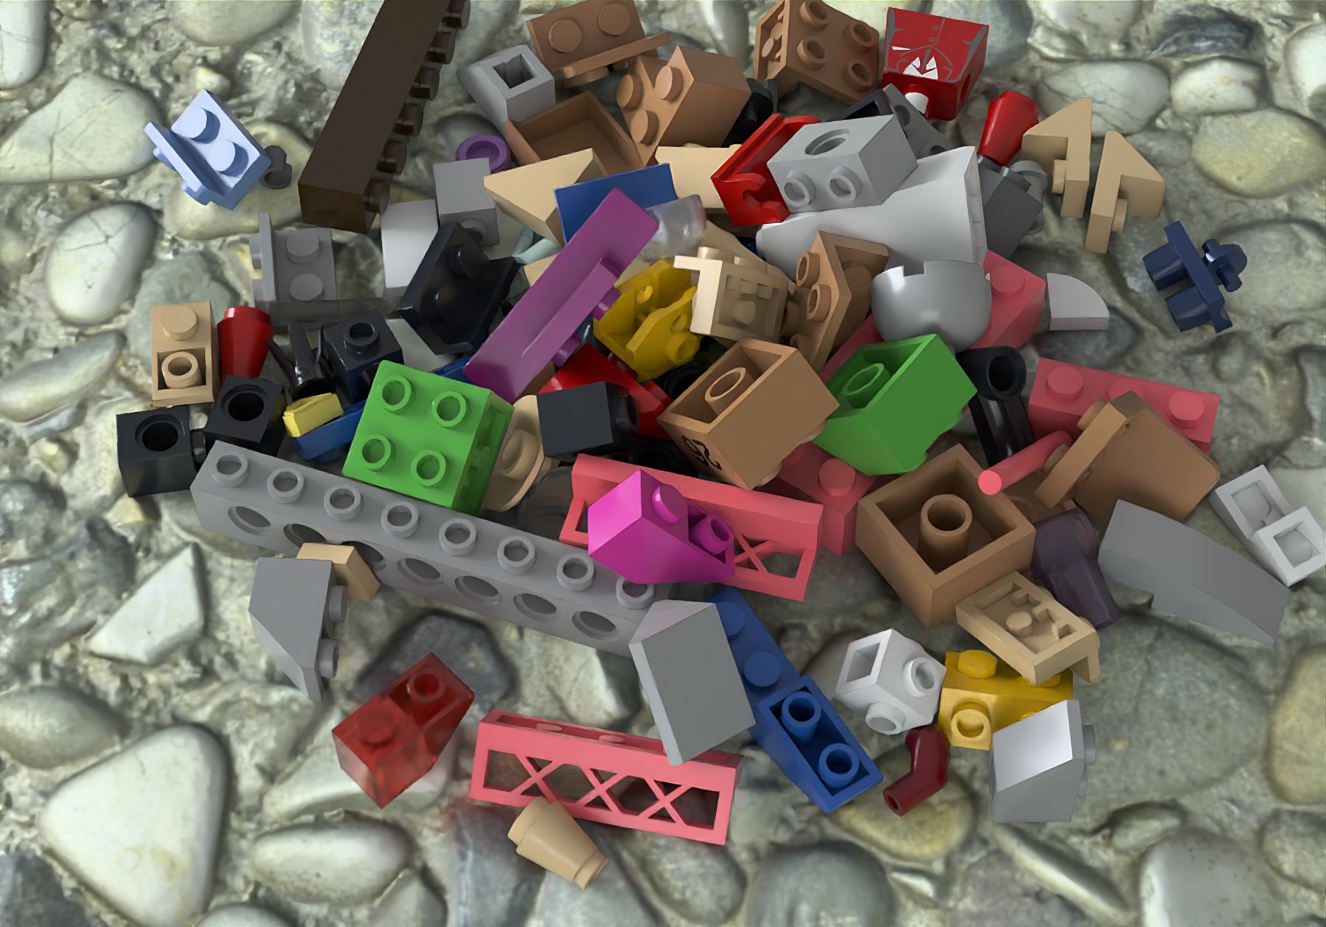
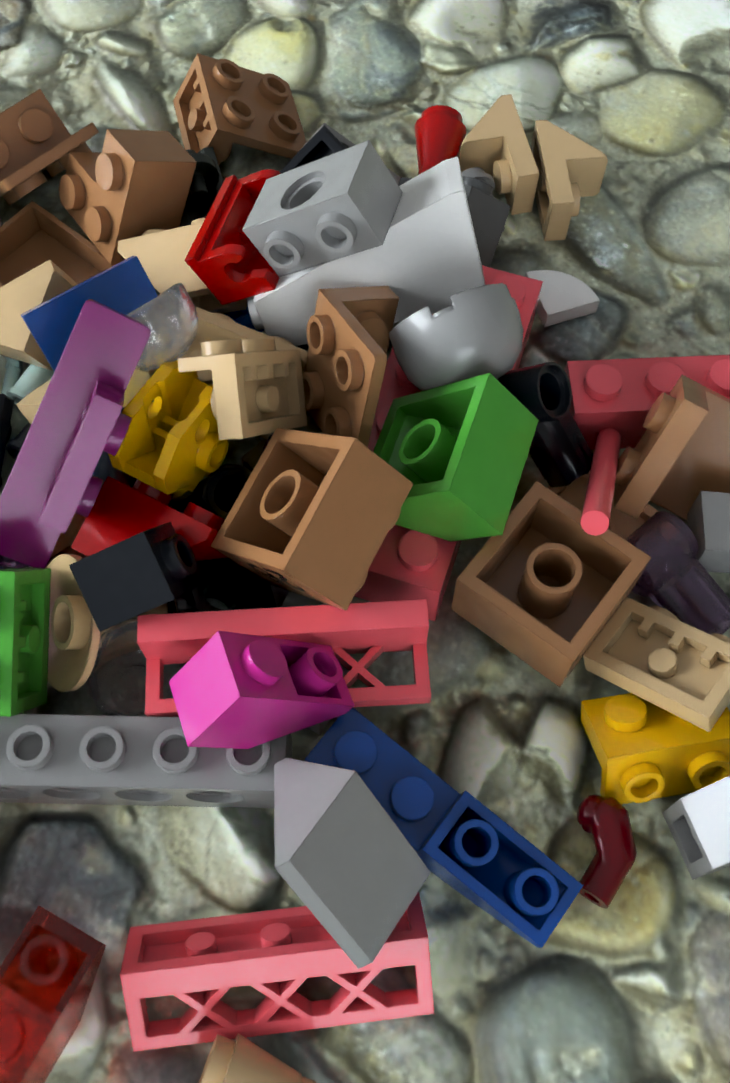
camera: 20 degrees left, 10 degrees up
white brick [833,628,947,735] -> none
red torso [881,7,989,122] -> none
dark blue hips [1142,221,1247,334] -> none

